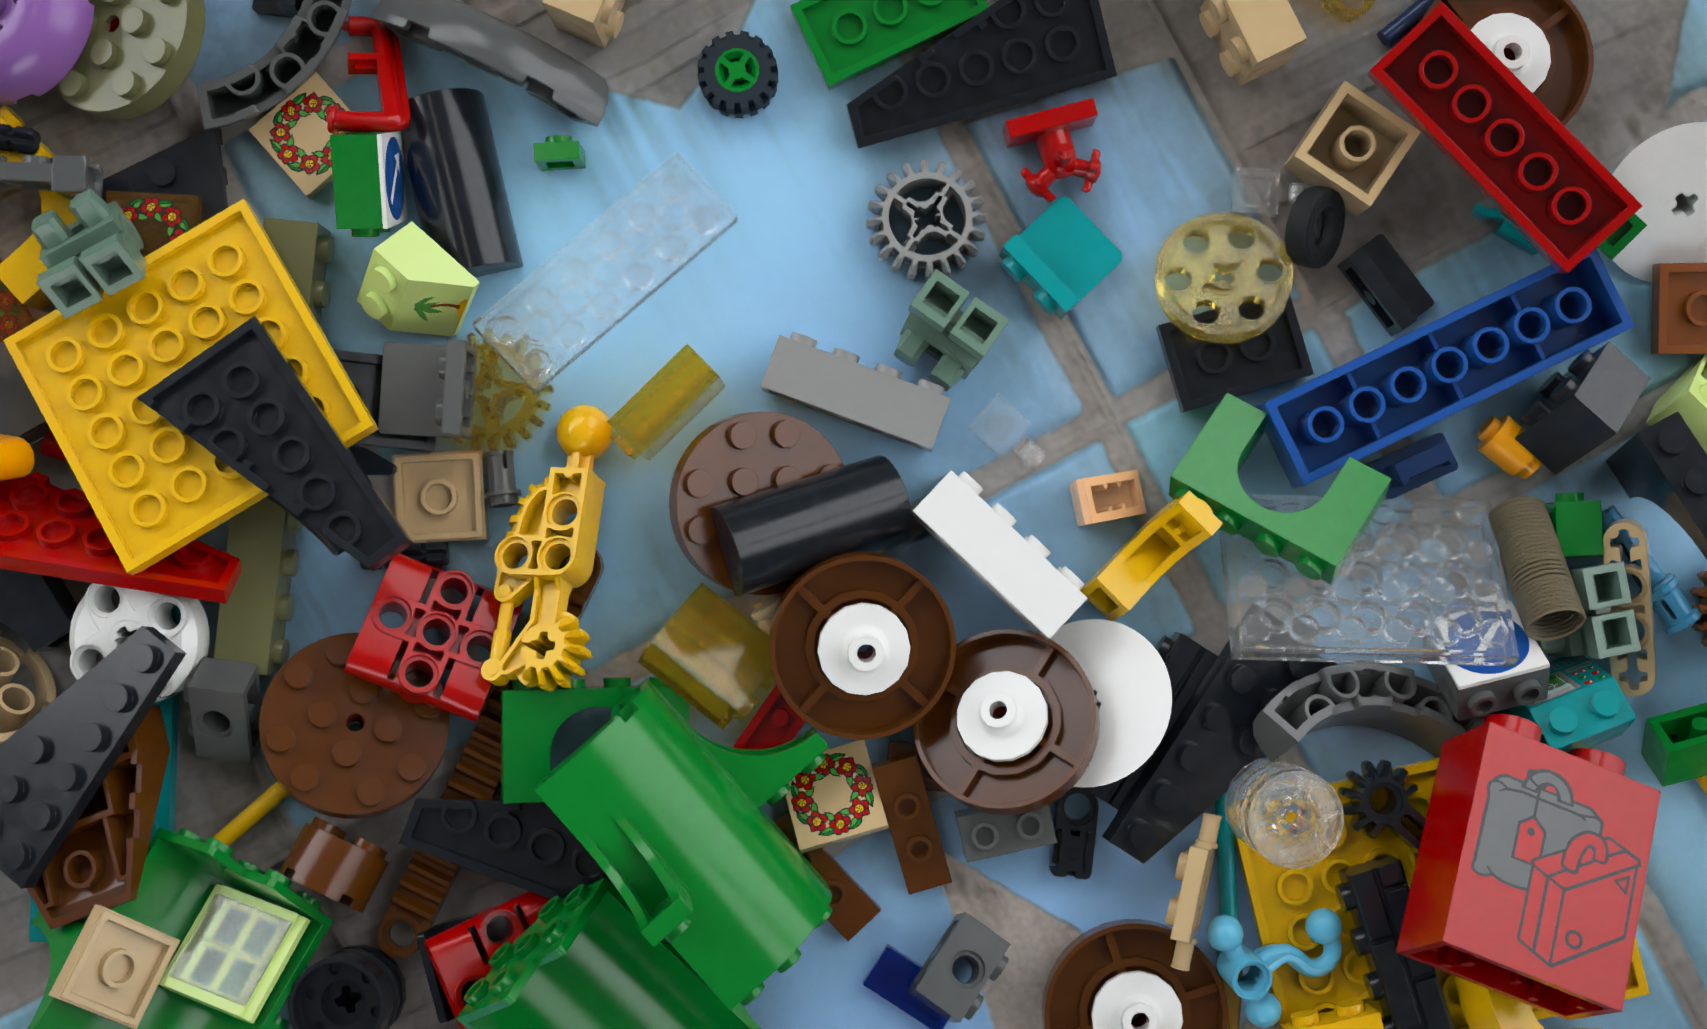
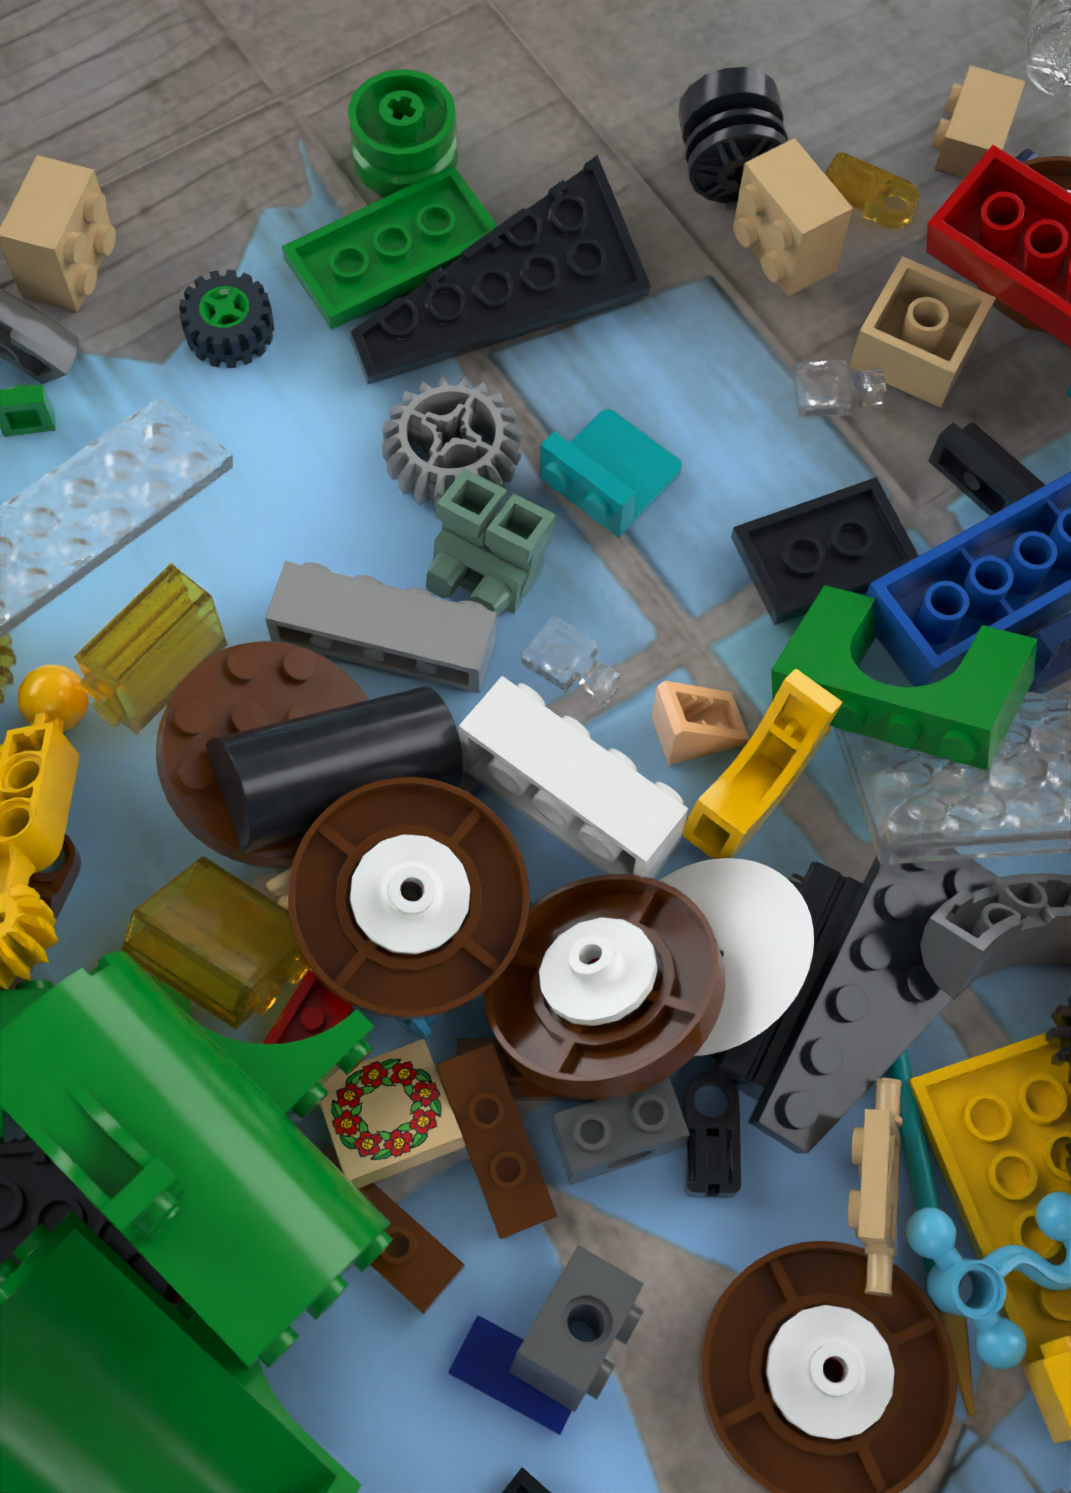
camera: 10 degrees left, 20 degrees down
red piece [1002,98,1101,202] -> none
clear yellow wedge [1154,212,1293,343] -> none
clear wheel [1225,758,1344,869] -> none
black tyre [1285,186,1346,269] -> none

